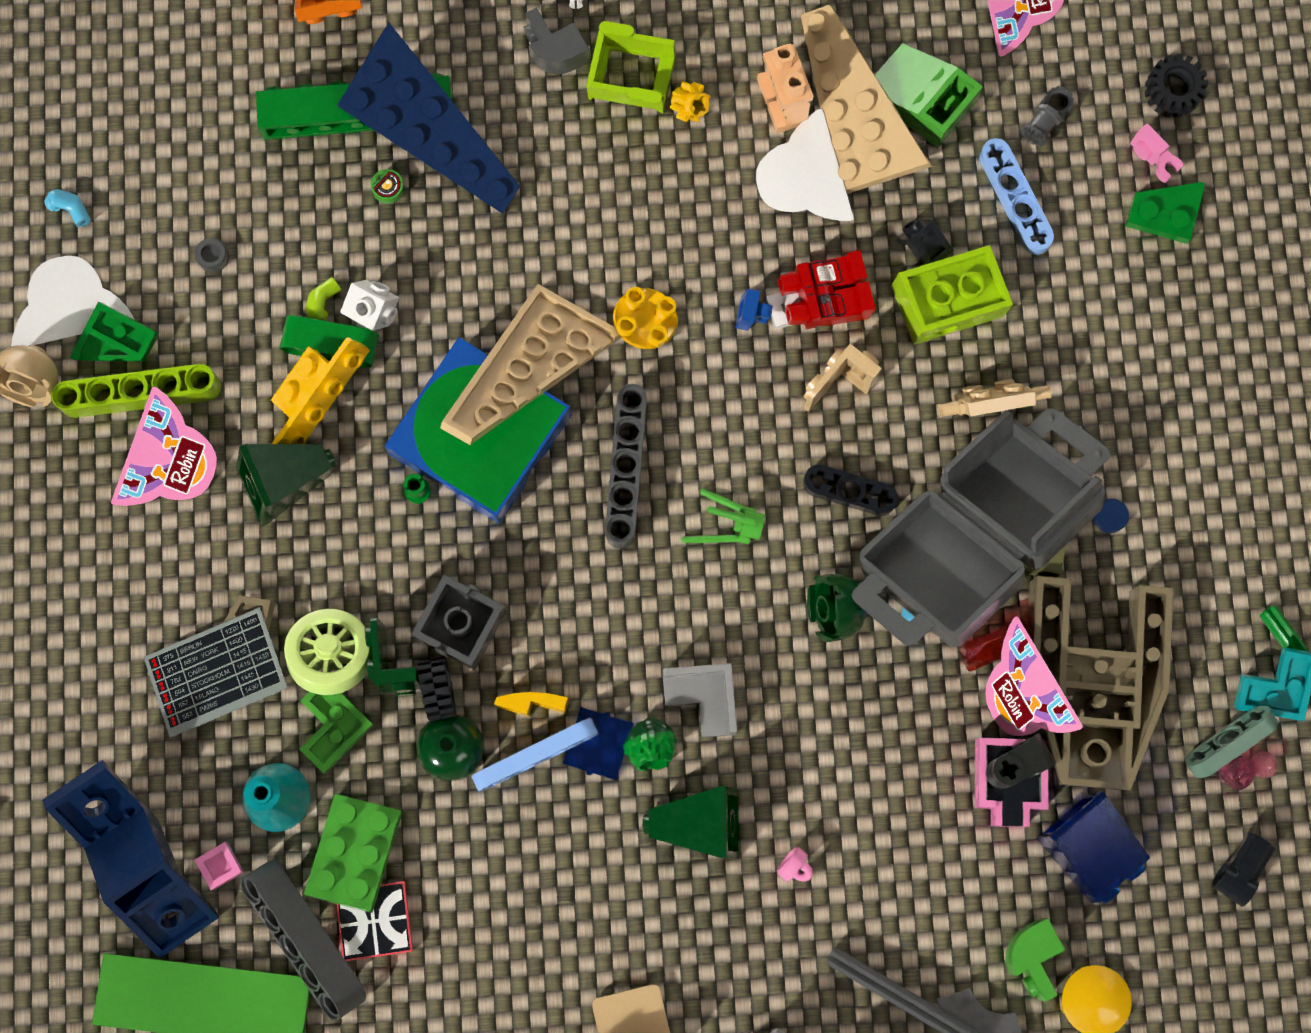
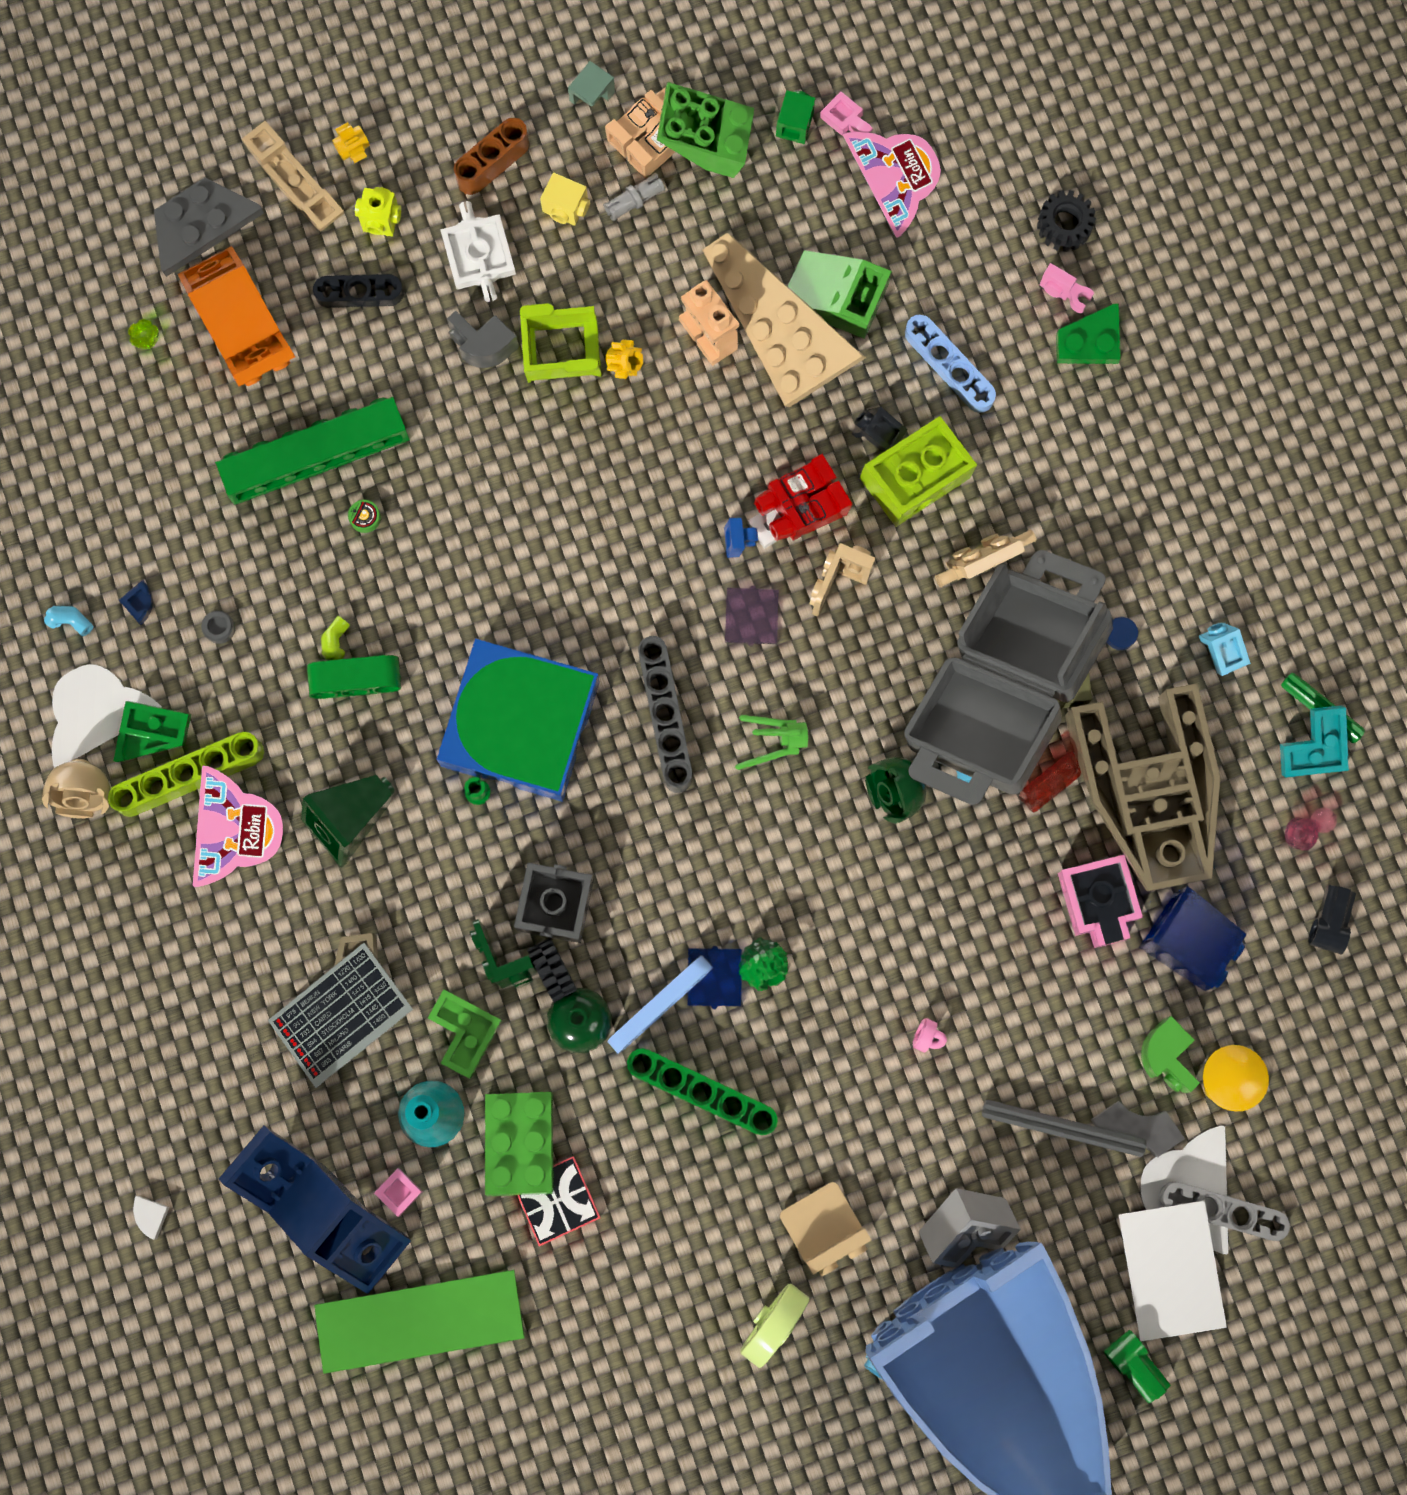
camera: 15 degrees left, 0 degrees up
dark grey beam [240,860,366,1021] -> none
yellow bracket [271,337,370,444] -> none
yellowish green wheel [284,609,372,695] -> none
dark blue wing [337,22,520,214] -> none
white brick [340,280,399,331] -> none
tan wing [440,284,621,445] -> none
yellow slope [494,692,569,717] -> none
yellow dish [613,287,678,349] -> none
dark green slope [643,786,739,859] -> none
light grey panel [662,663,737,738] -> none
white sticker [756,109,854,221] -> none
black beam [803,465,898,516] -> none
sticker [985,616,1083,736] -> none
pearl dark grey piece [985,733,1057,789] -> none
dark grey connector [1020,86,1074,147] -> none
sand green beam [1185,705,1278,778] -> none
none -> dark blue tile [119,580,153,625]
none -> green beam [627,1048,778,1136]
none -> clear purple piece [725,586,779,647]
none -> medium azure bracket [1199,623,1251,676]

